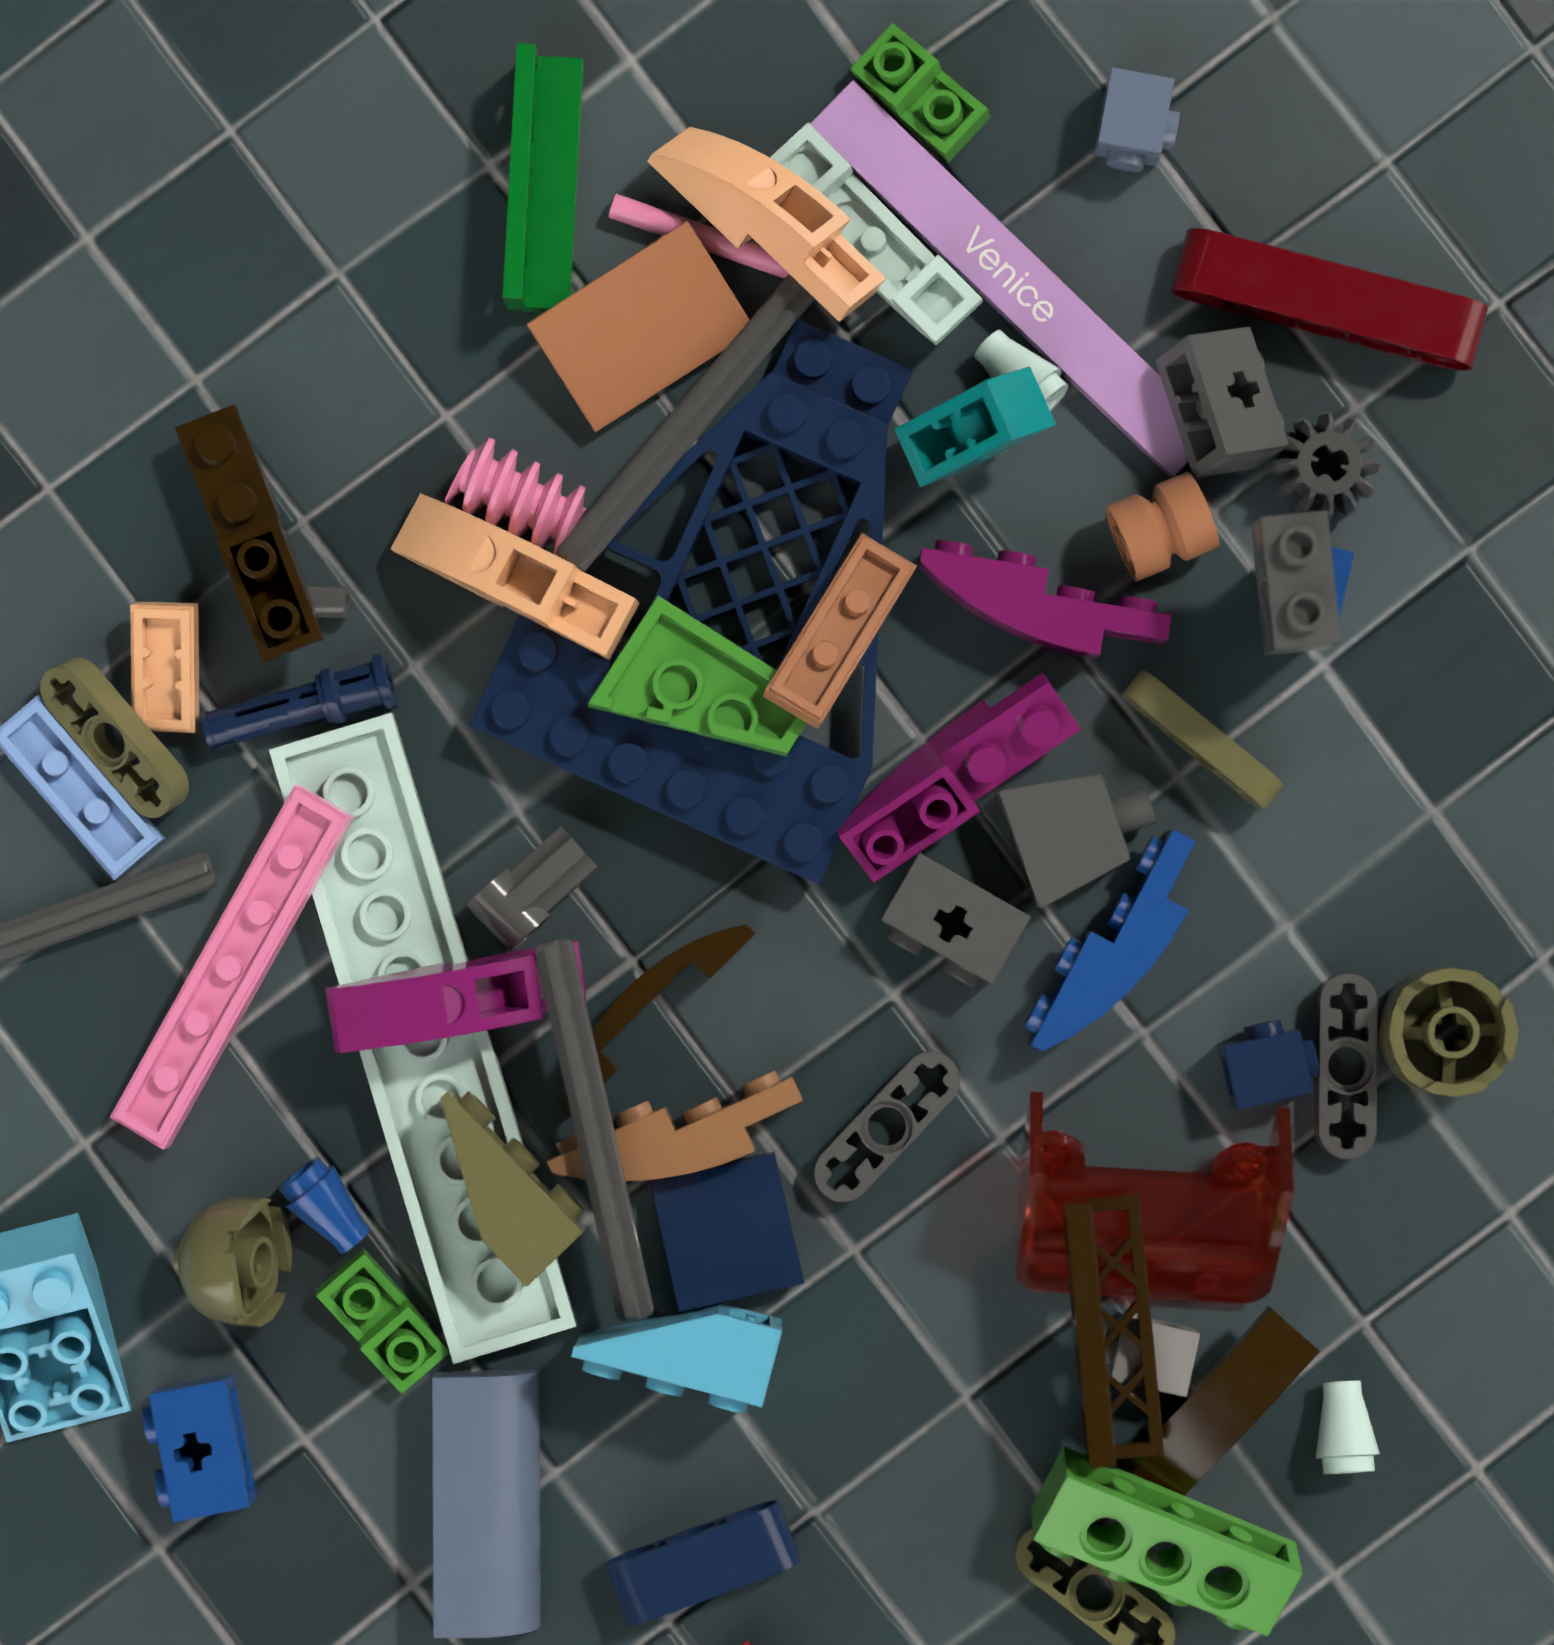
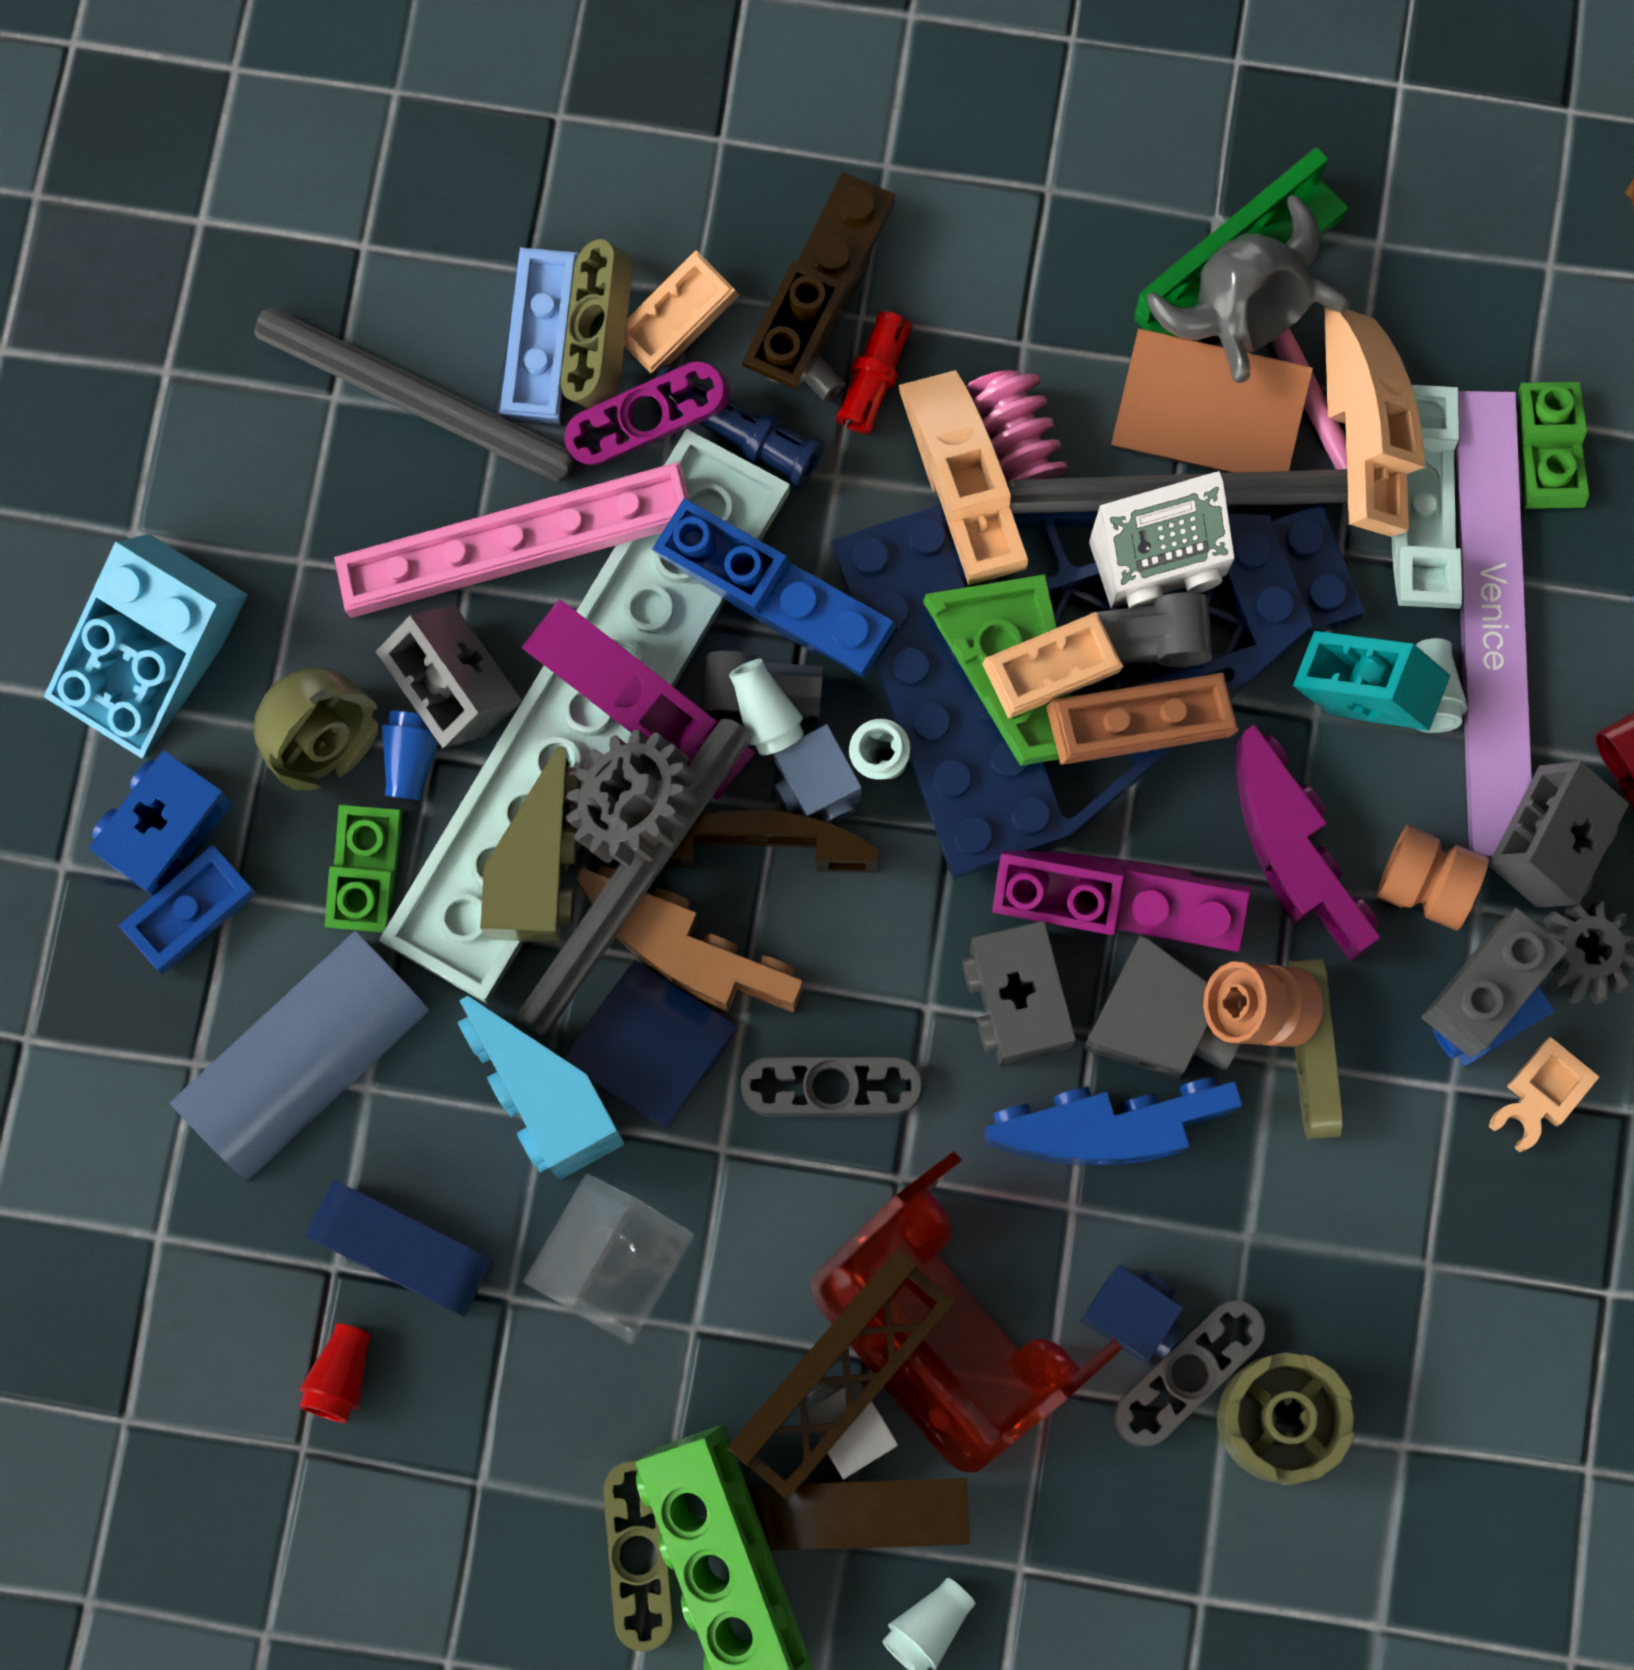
camera: 50 degrees right, 10 degrees down
none -> blue plate [118,845,257,975]
none -> dark grey brick [375,605,522,749]
none -> clear slope [523,1173,695,1345]
none -> magenta beam [564,362,730,465]
none -> dark grey gear [566,730,698,867]
none -> blue slope [652,498,896,678]
none -> light aqua cone [729,659,804,755]
none -> sand blue brick [773,724,862,825]
none -> red pin [836,311,913,434]
none -> light aqua cone [849,719,910,780]
none -> light nougat plate [982,612,1123,719]
none -> slope [1089,471,1234,609]
none -> dark grey piece [1089,592,1212,668]
none -> dark grey piece [1147,195,1351,383]
none -> nougat wheel [1203,961,1323,1047]
none -> light nougat plate [1489,1037,1599,1152]

